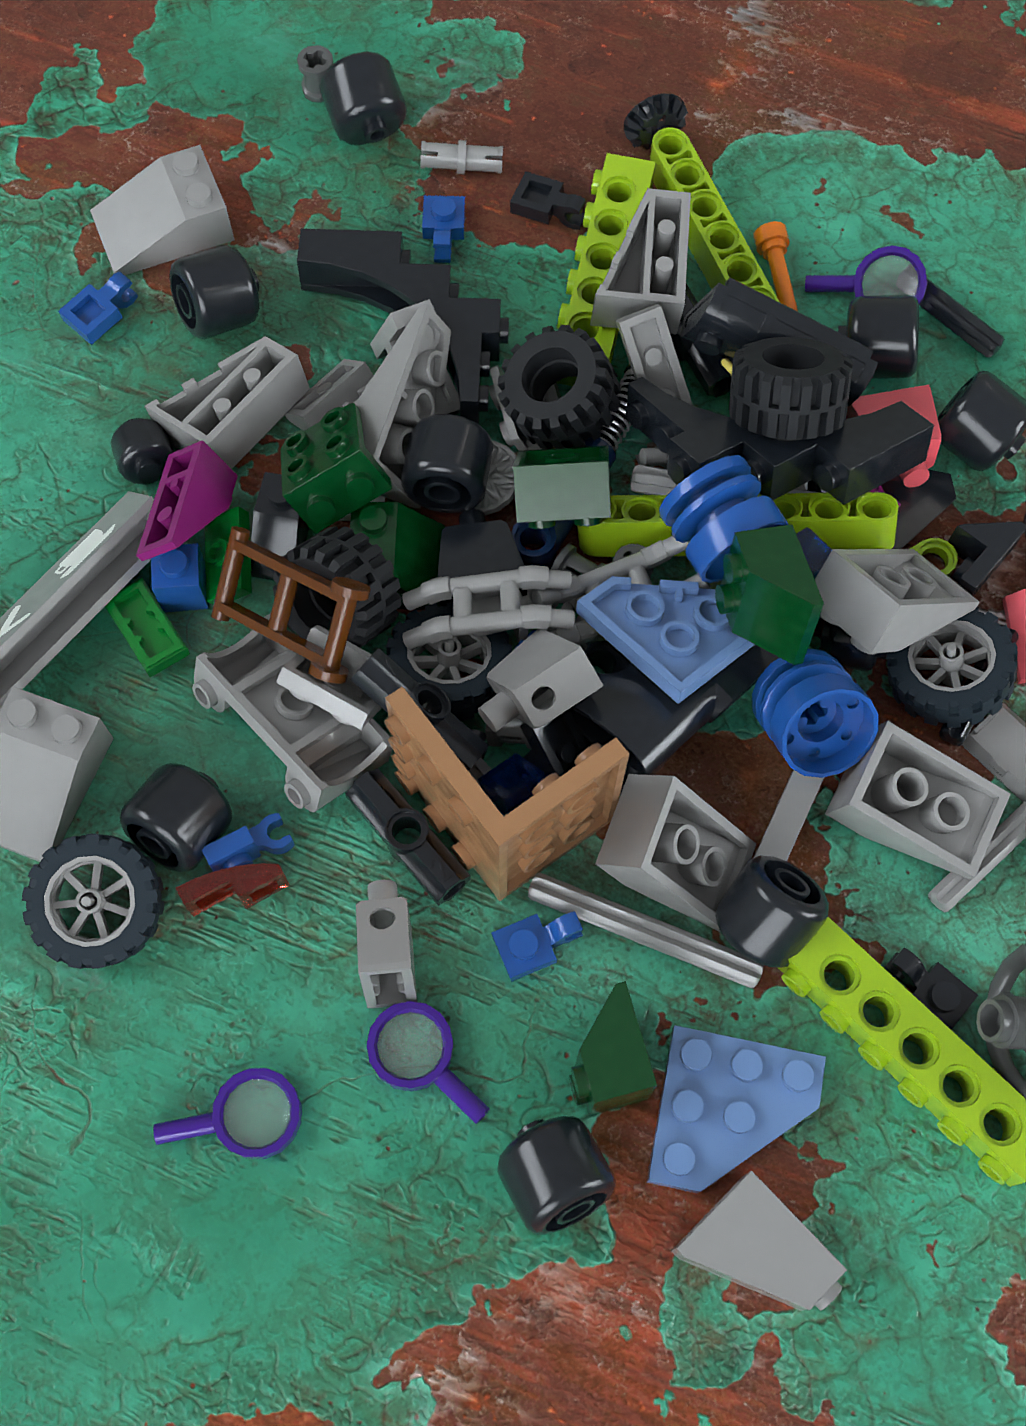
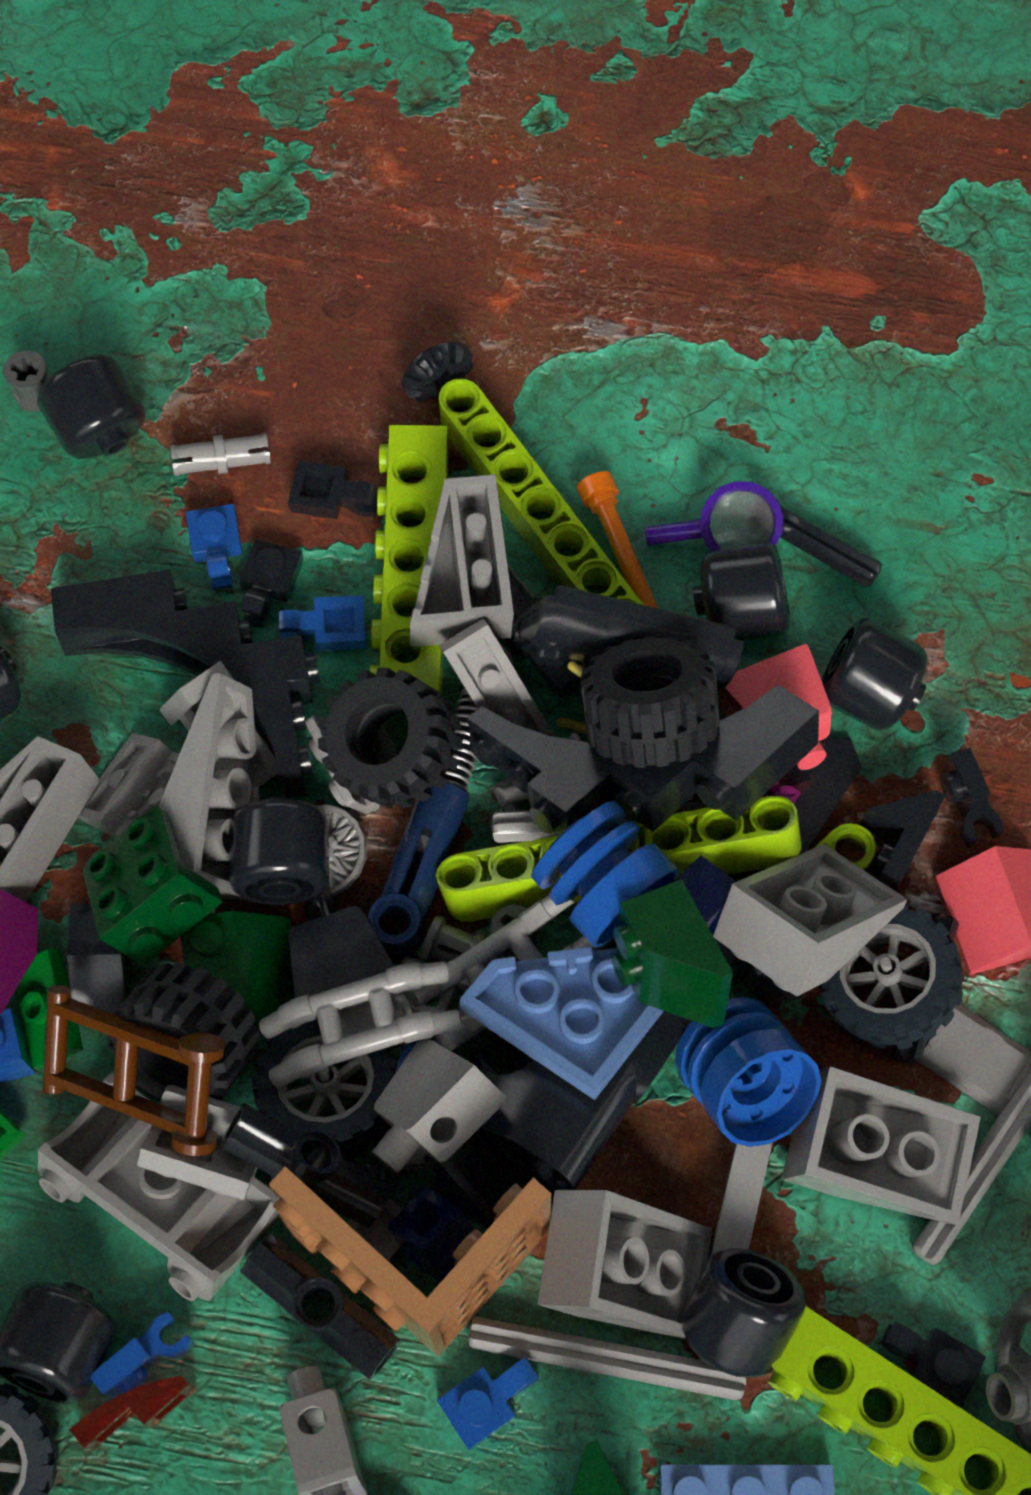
camera: 10 degrees left, 0 degrees up
slope [513,445,611,529] -> none
none -> black plate [239,539,303,628]
none -> blue plate [279,596,366,651]

